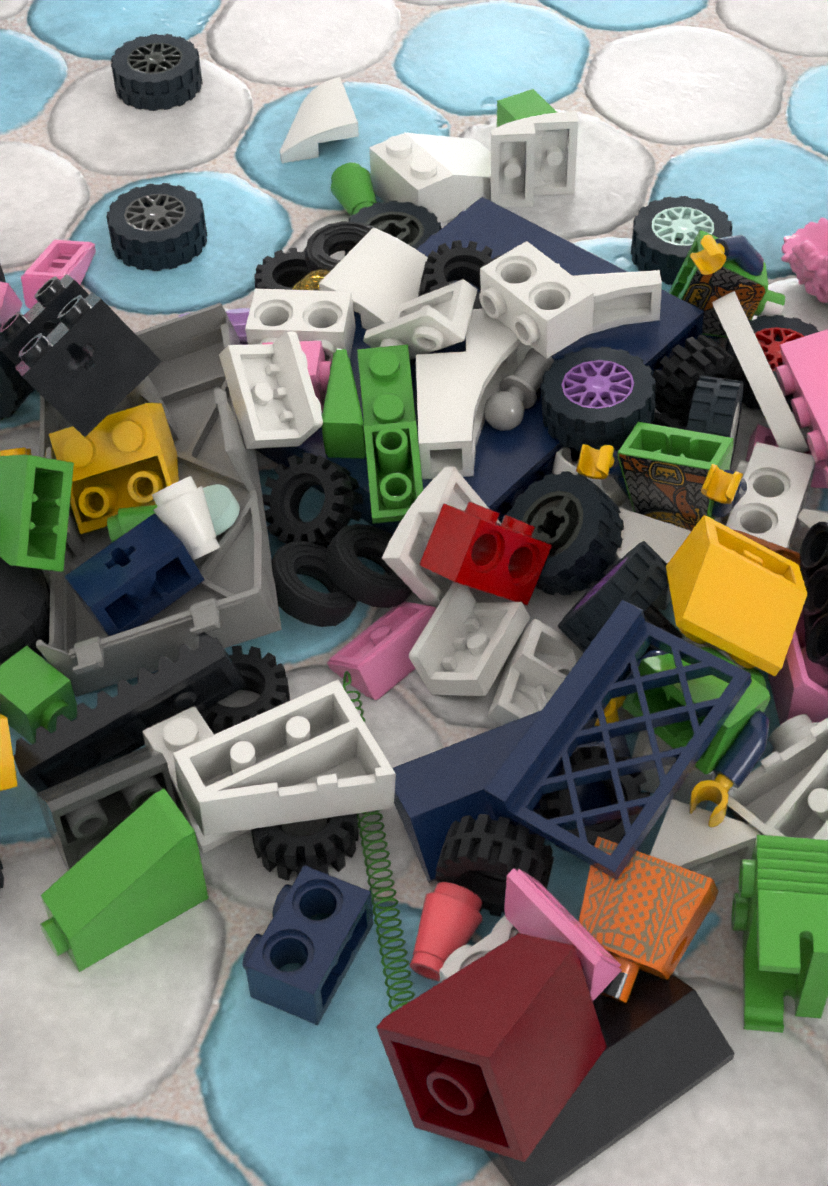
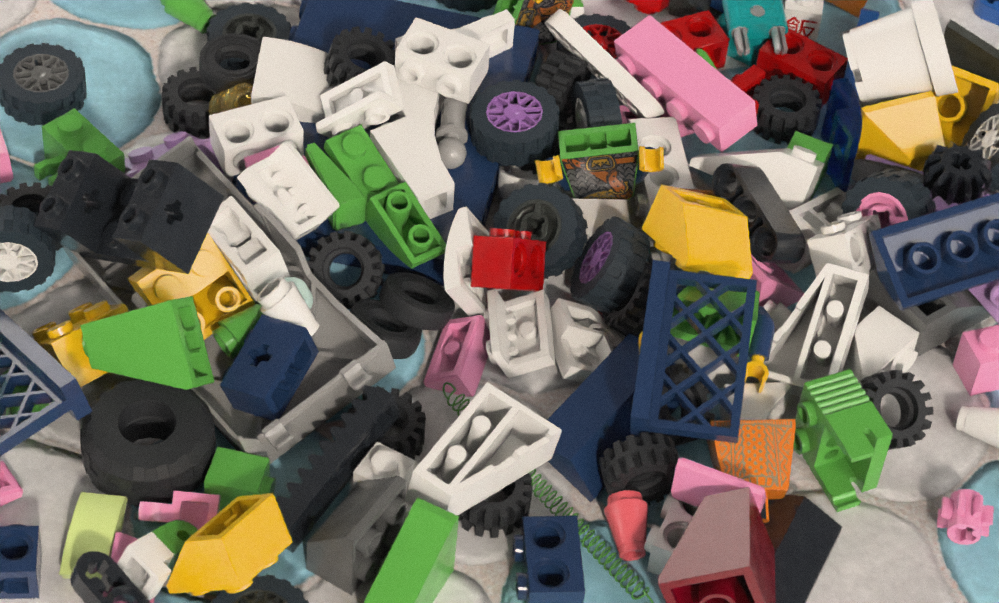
camera: 35 degrees left, 0 degrees up
none -> bright green brick [34,108,125,186]
none -> white brick [208,196,290,302]

